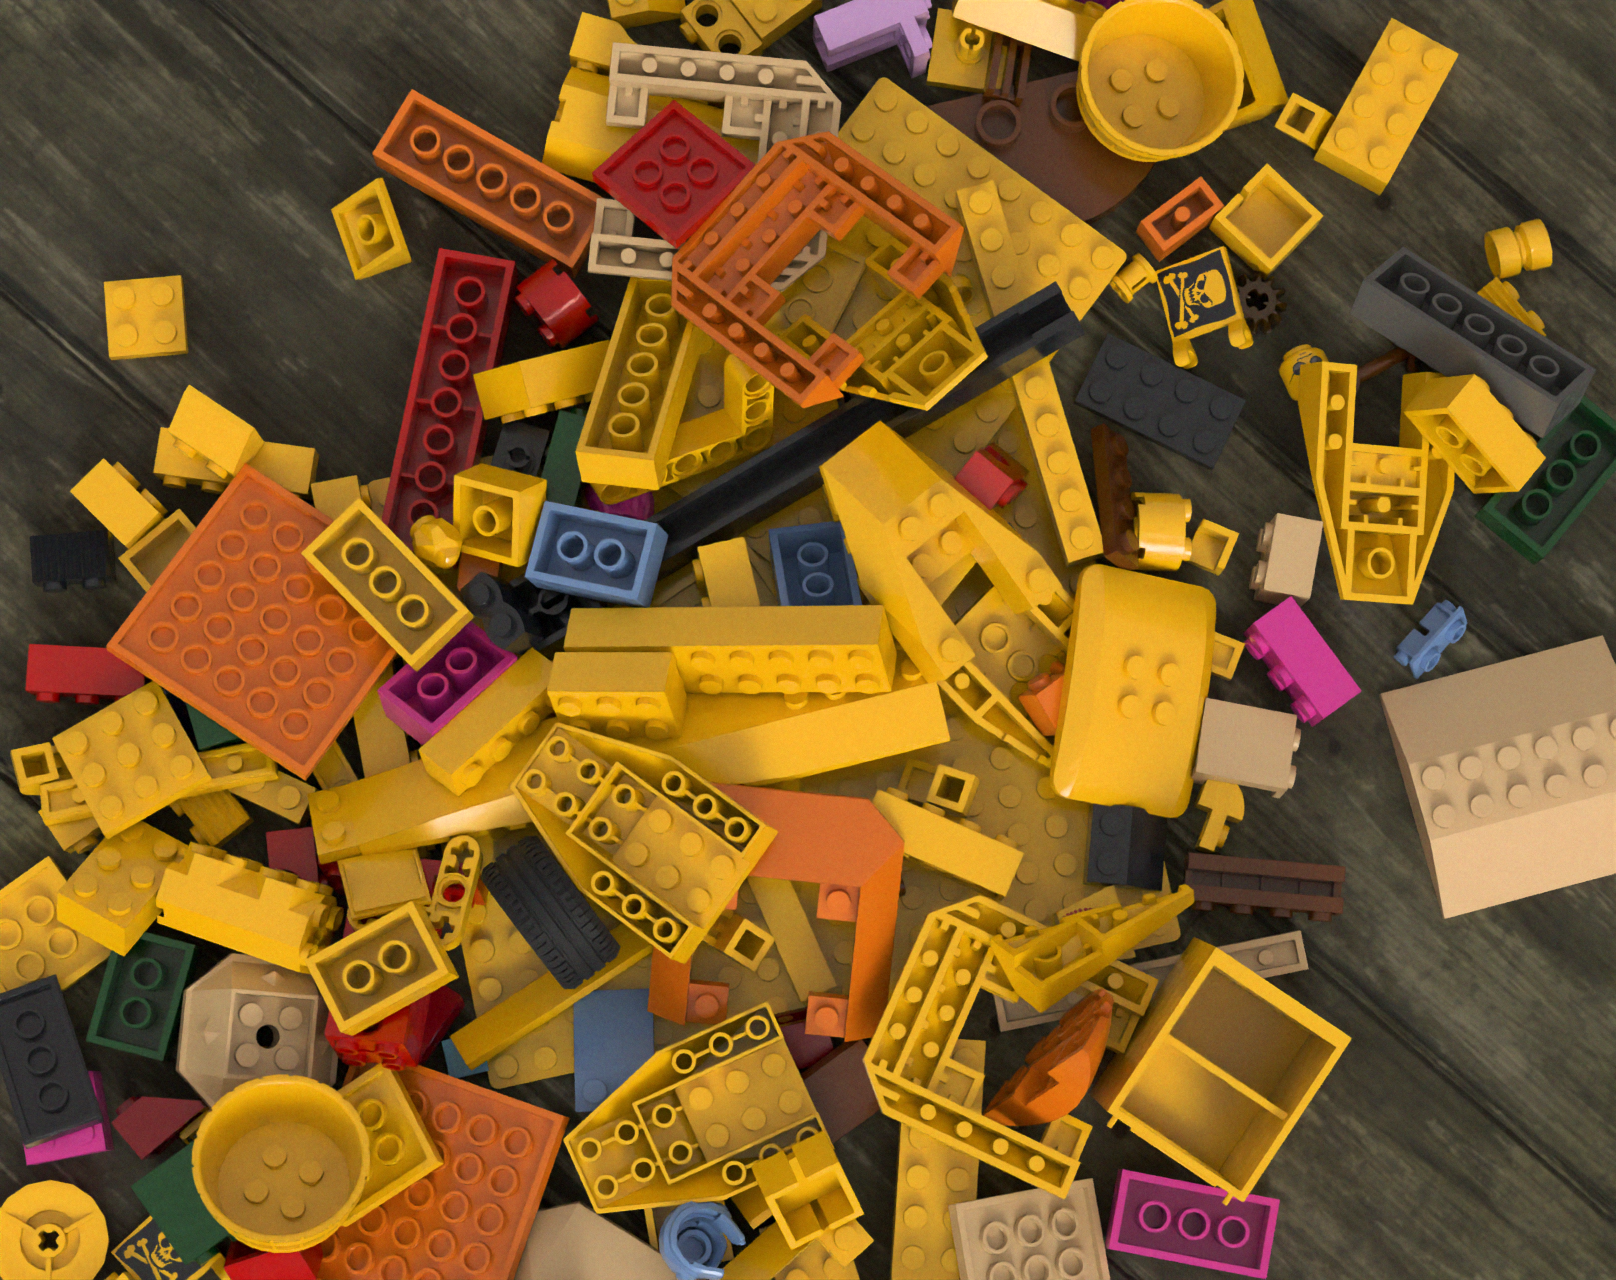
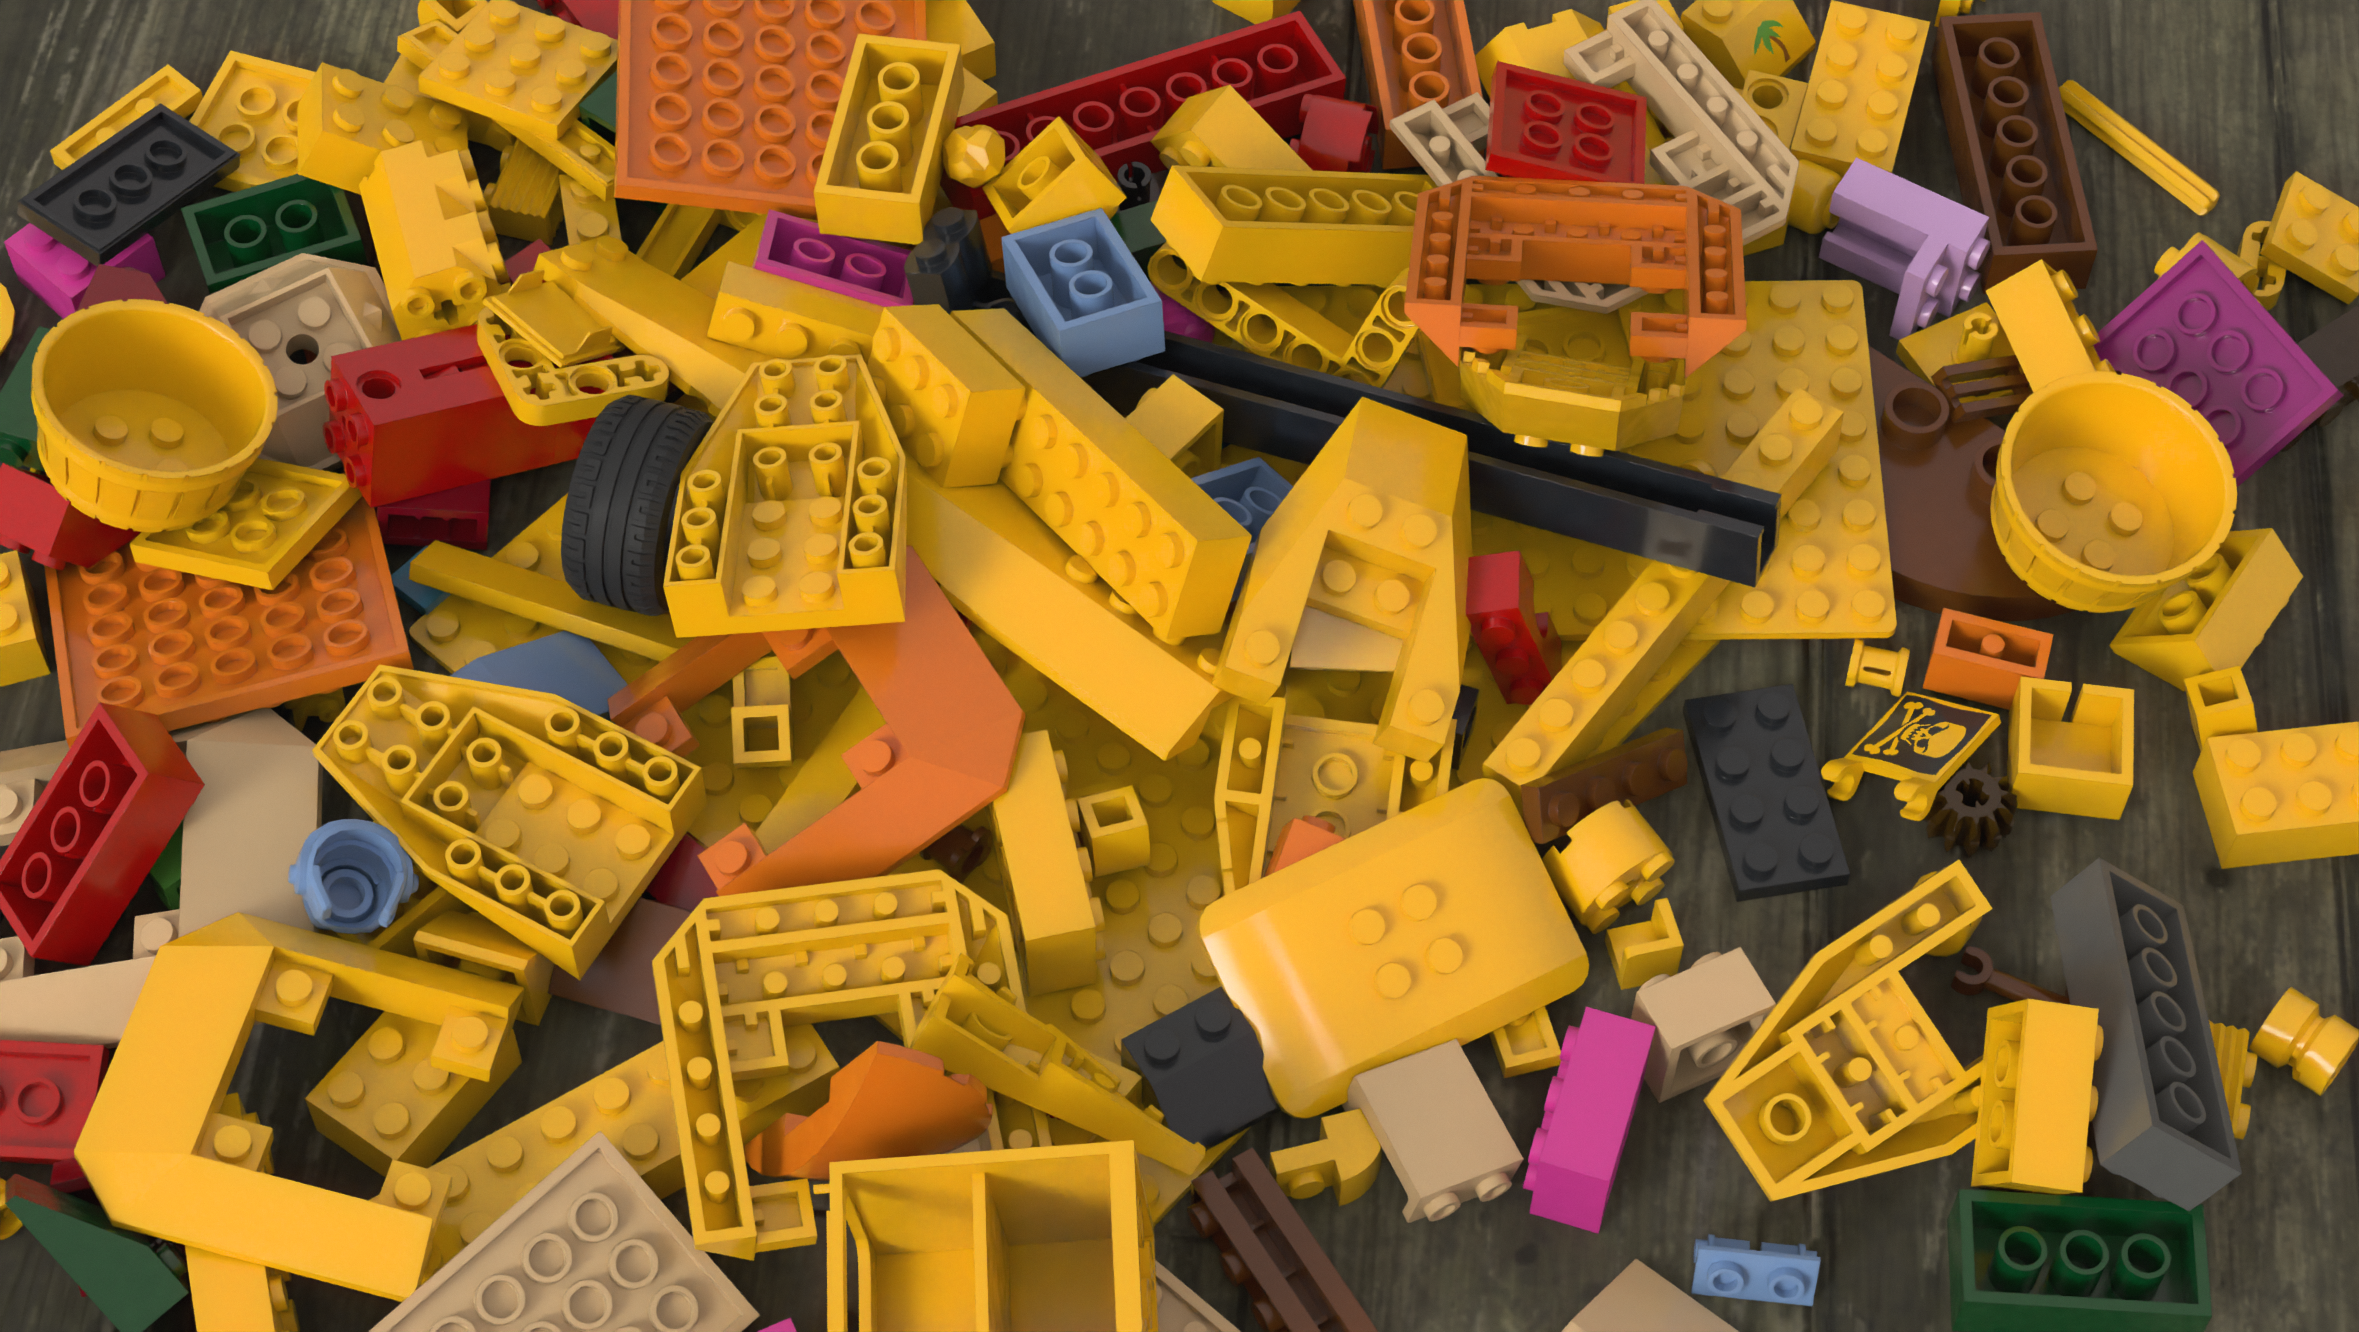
camera: 60 degrees right, 25 degrees down
yellow brick [304,901,459,1036] -> none
yellow piece [750,1130,864,1250] -> none
none -> yellow head [1788,159,1842,234]

